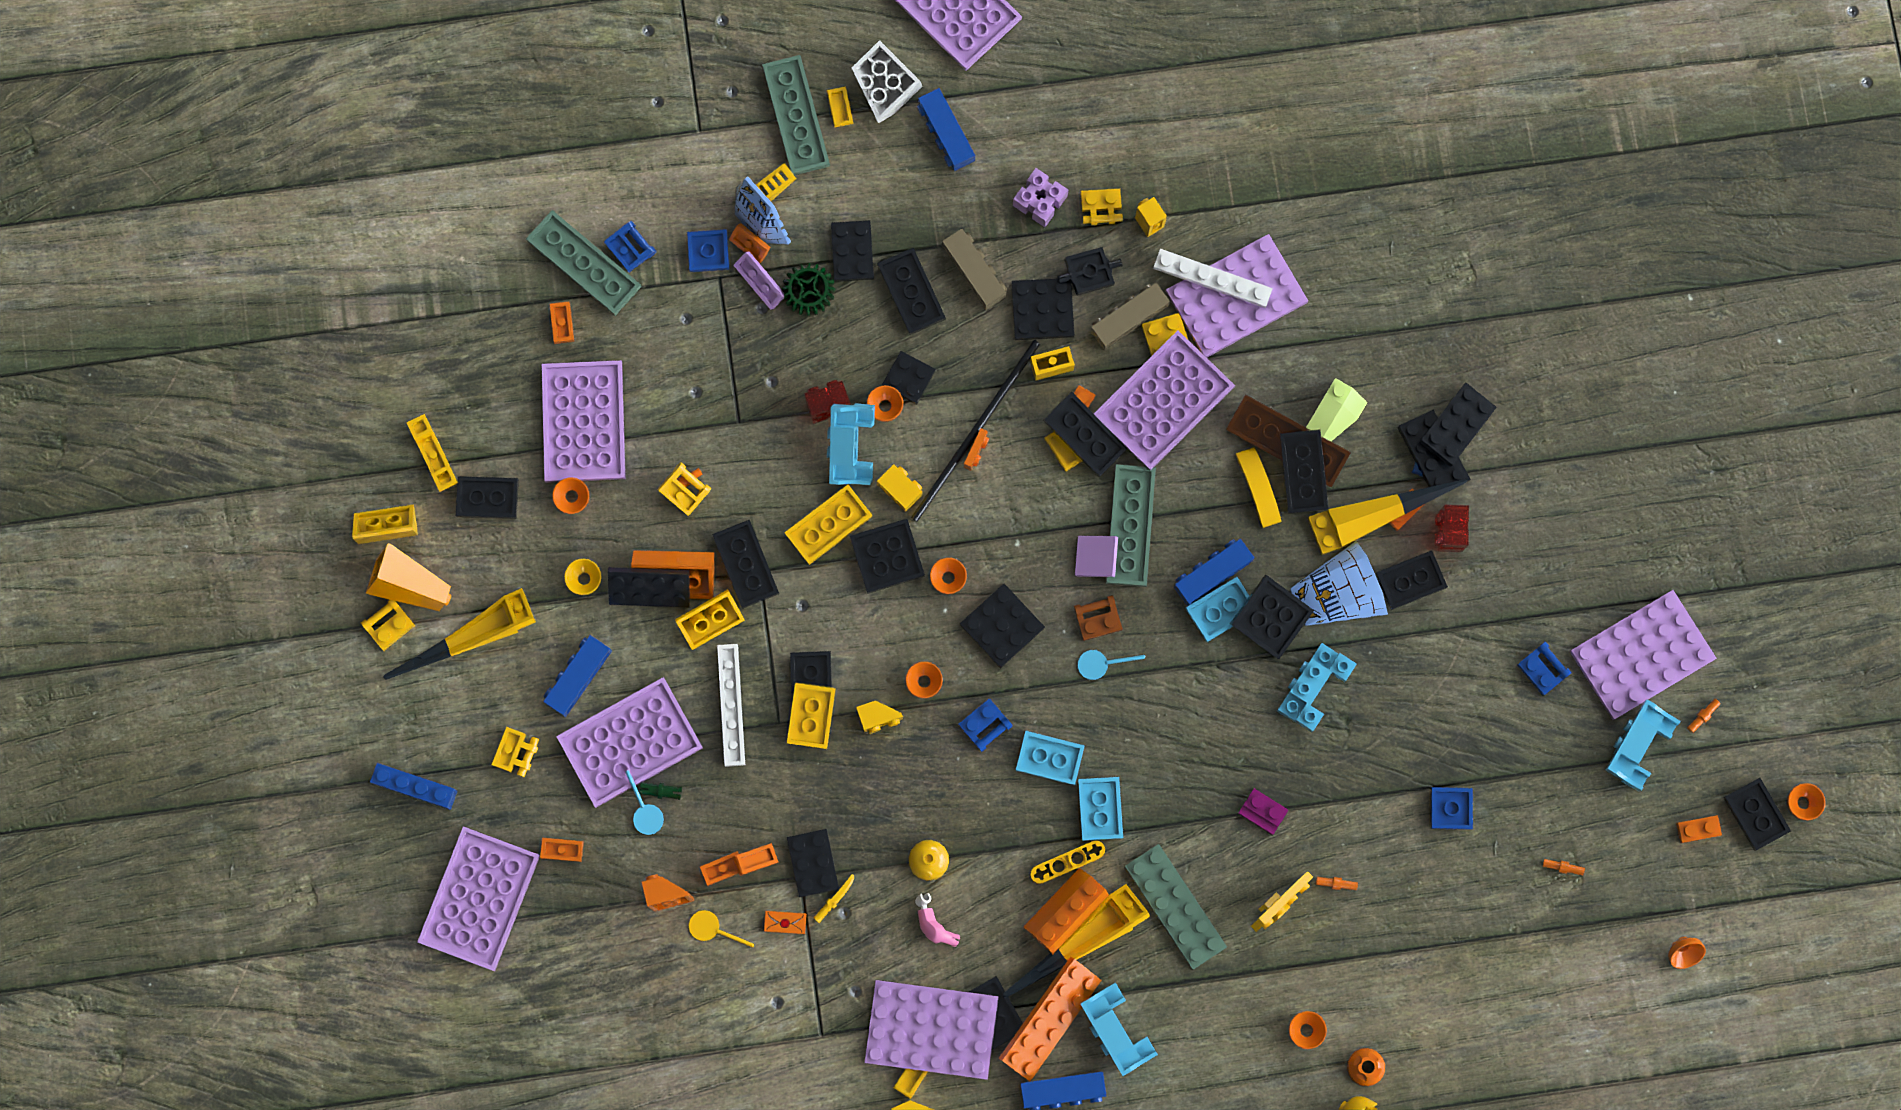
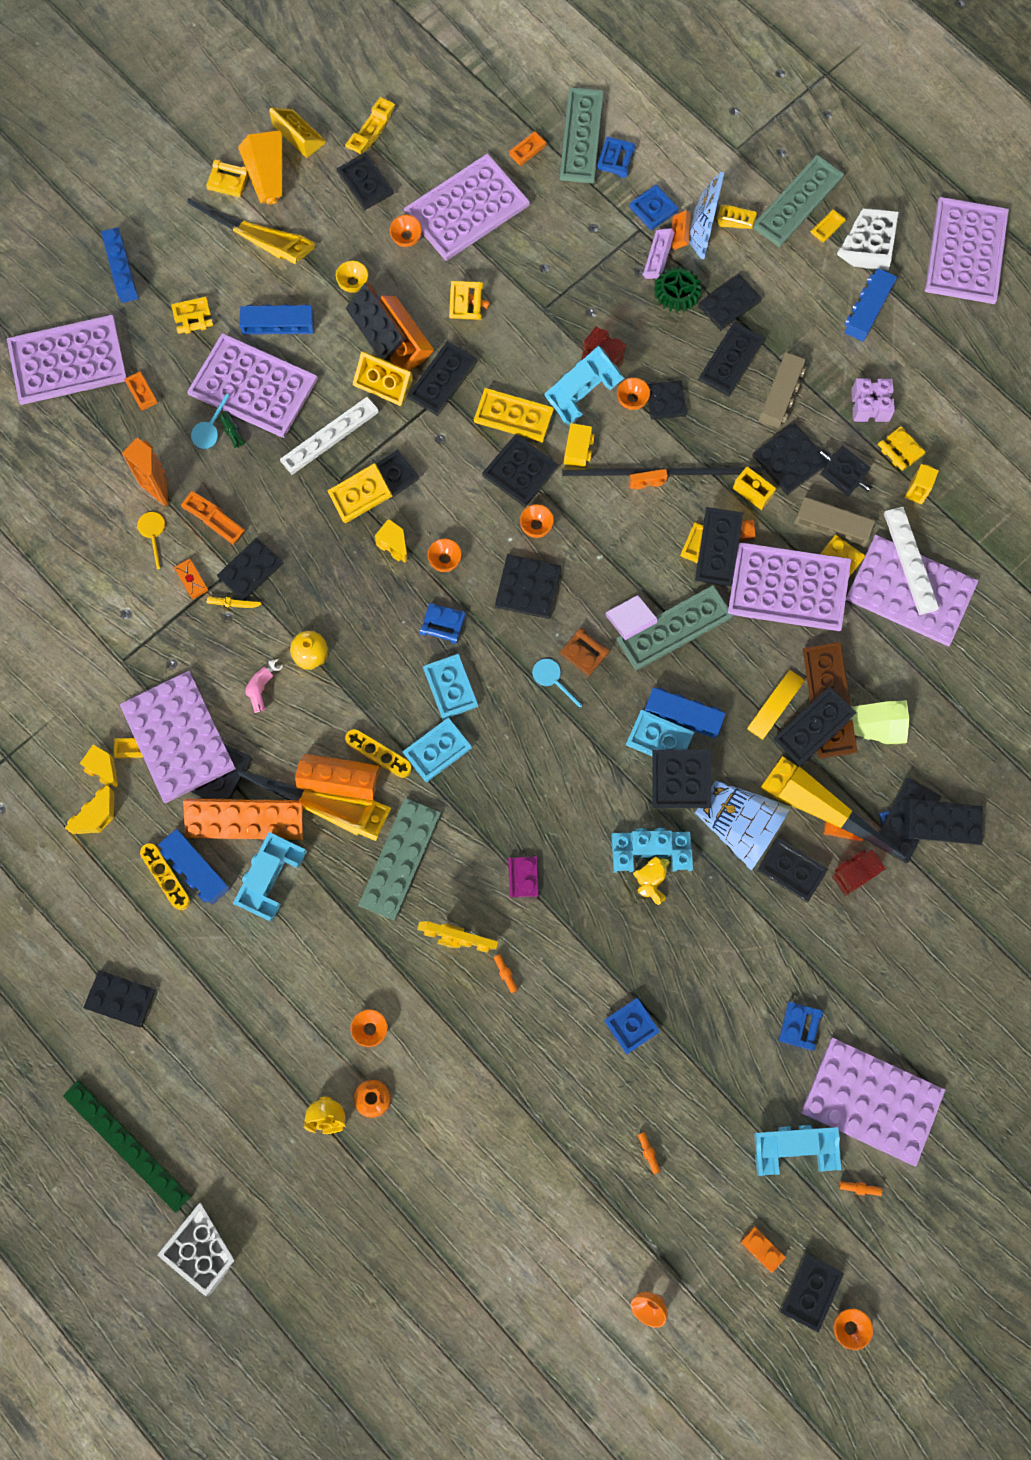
camera: 55 degrees right, 5 degrees down
none -> yellow animal [633,857,670,905]

